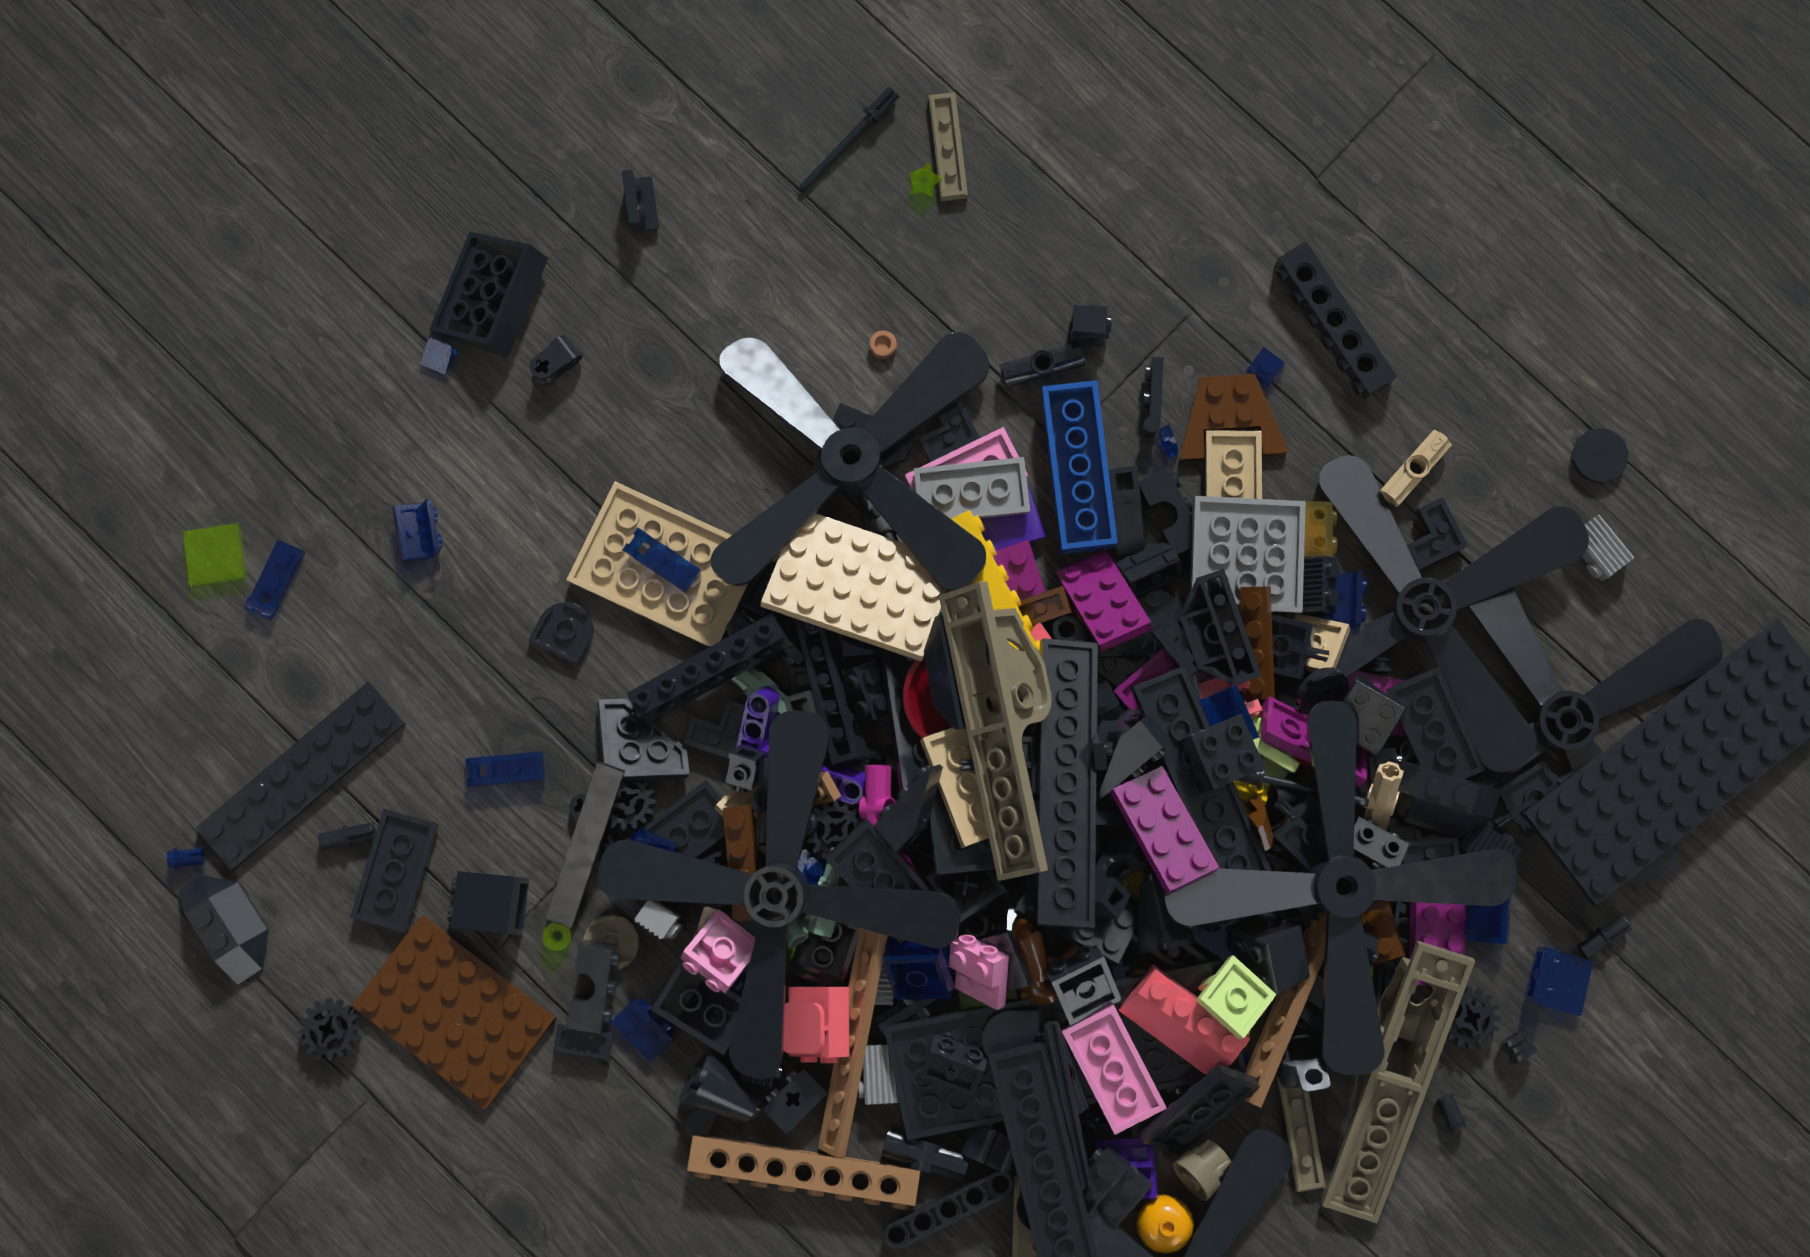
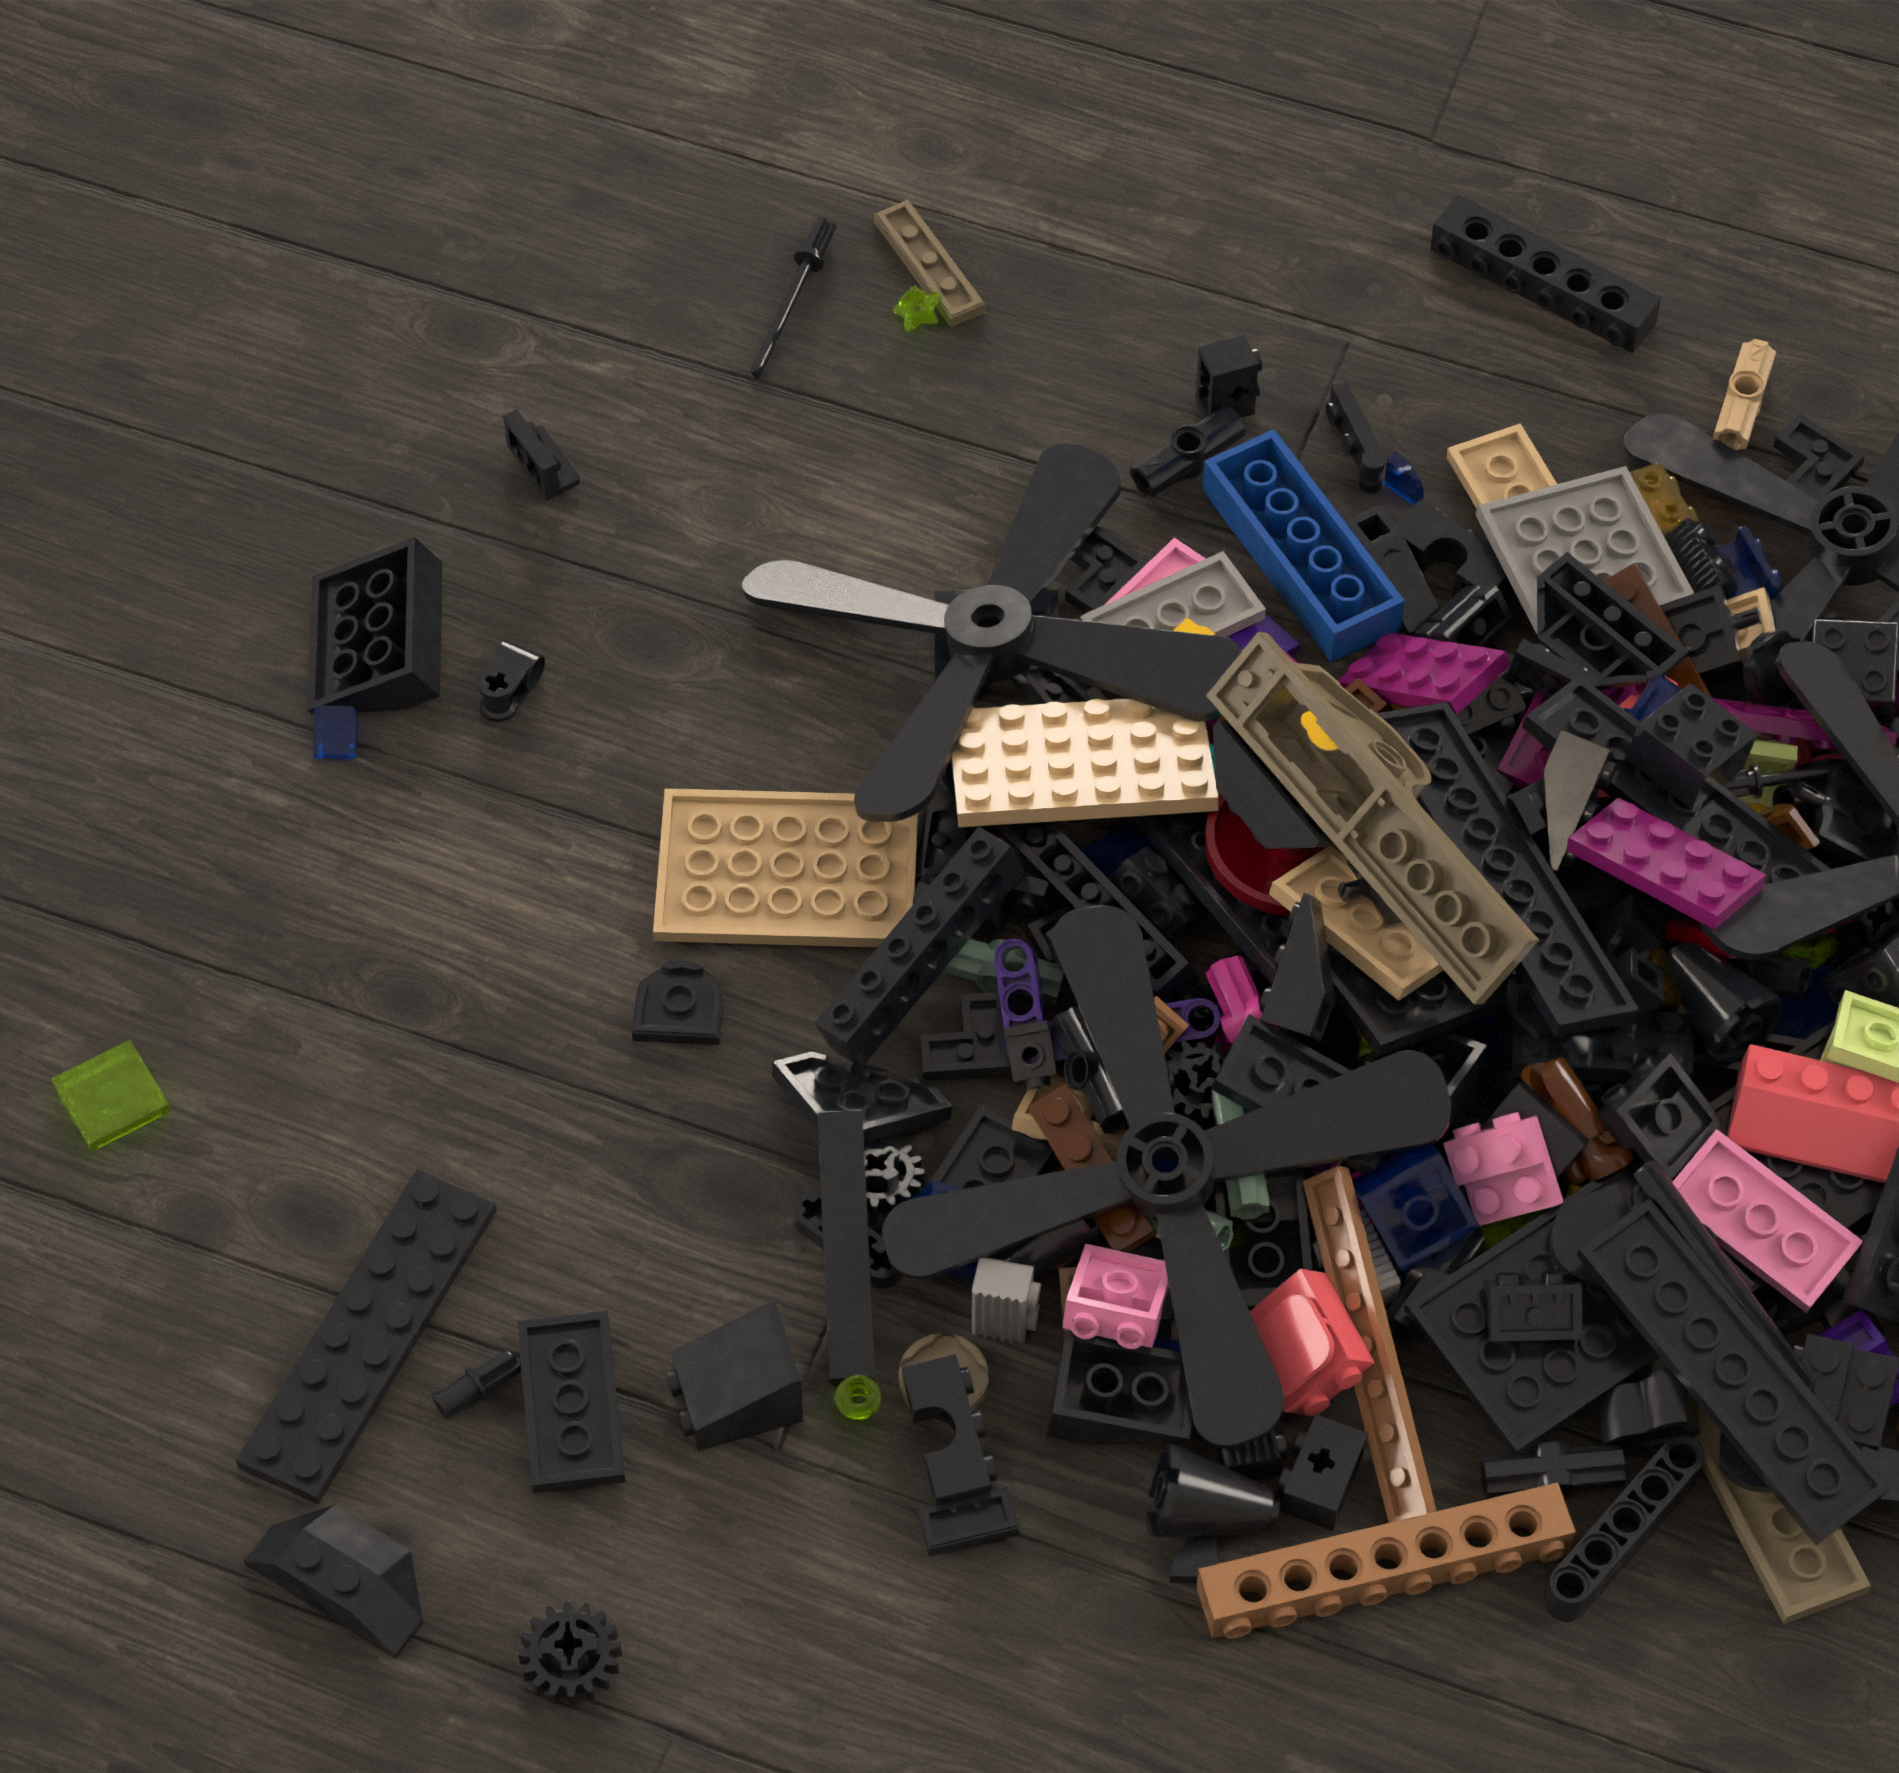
camera: 25 degrees left, 25 degrees down
clear blue pin [167,847,205,870] -> none
clear blue plate [244,540,305,621] -> none
reddish brown plate [352,915,557,1110] -> none
clear blue bracket [392,499,442,562] -> none
clear blue plate [465,751,545,787] -> none
clear blue bracket [611,998,675,1063] -> none
clear blue plate [622,527,702,594] -> none
light grey brick [859,1044,900,1105] -> none
nougat tile [869,330,897,359] -> none
reddish brown wing [1179,374,1288,462] -> none
clear blue plate [1246,347,1286,386] -> none

